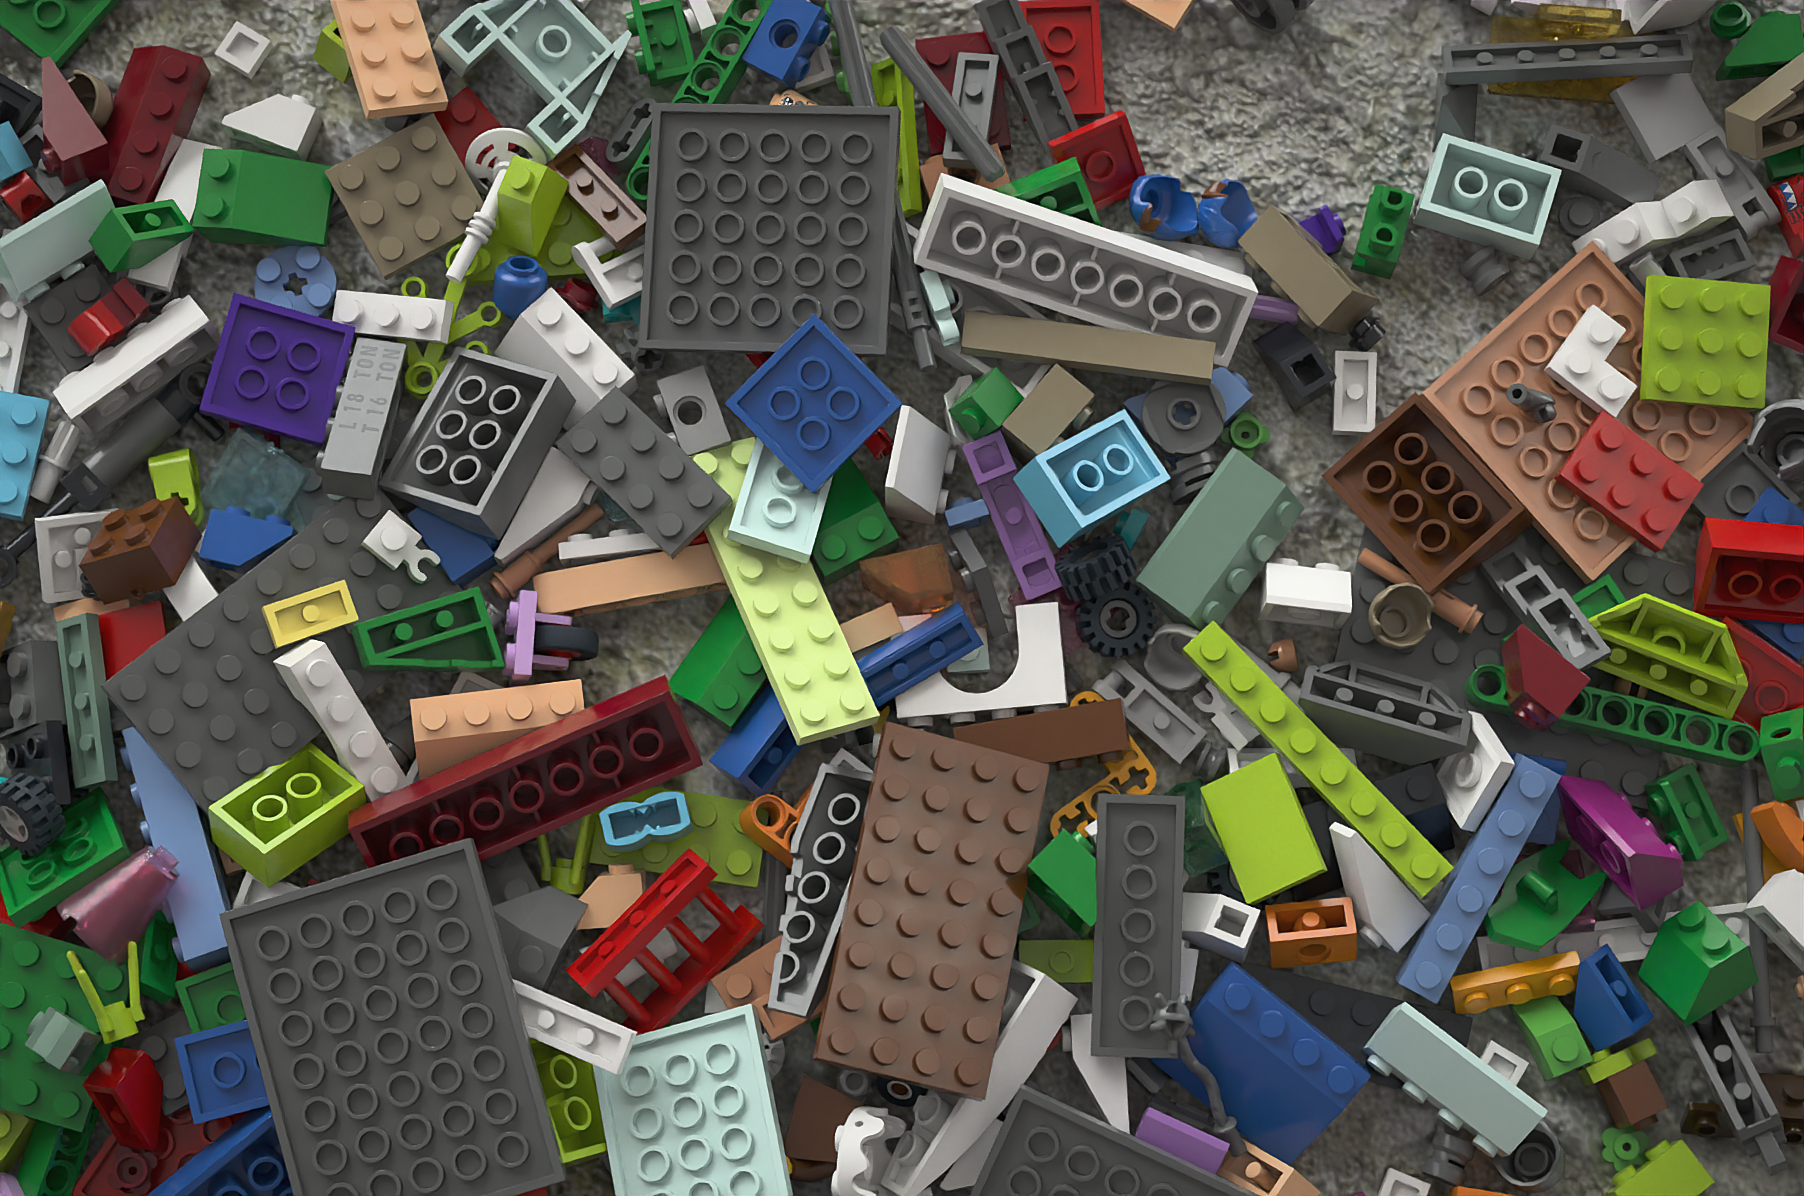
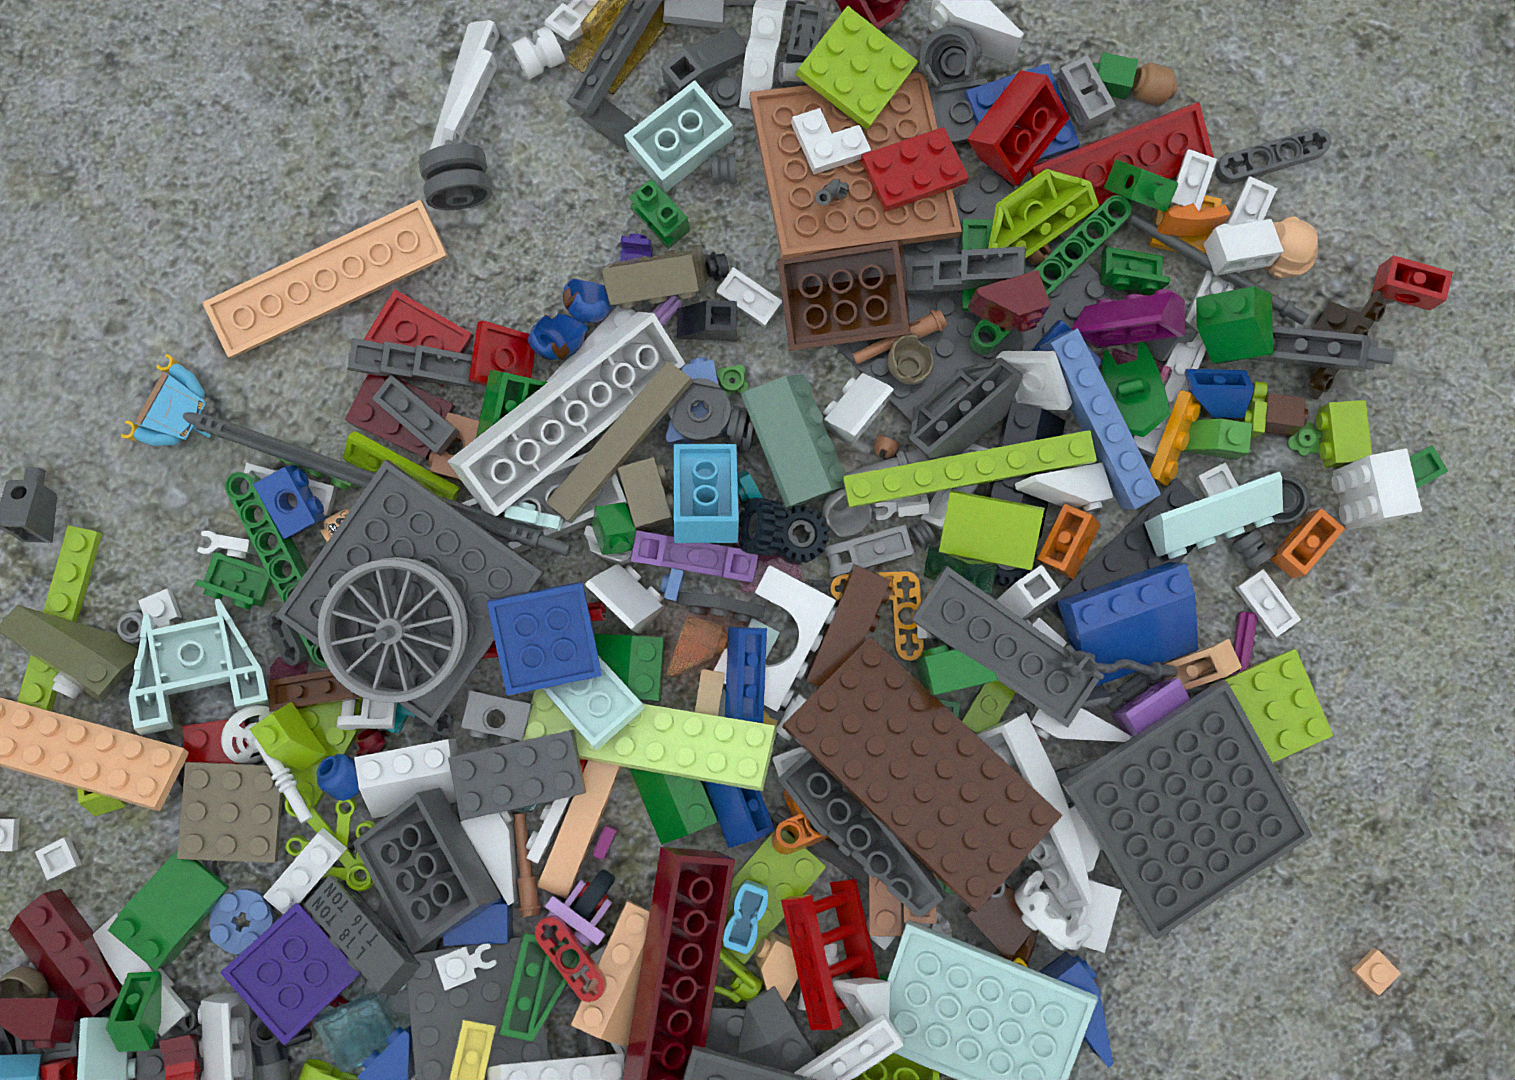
camera: 55 degrees left, 5 degrees up
white slope [221,94,323,161] -> none
dark grey axle [879,26,1005,182] -> none
none -> light grey wheel [318,557,468,703]
none -> red beam [535,915,607,1002]
none -> magenta tile [592,824,619,860]
none -> white slope [833,977,890,1028]

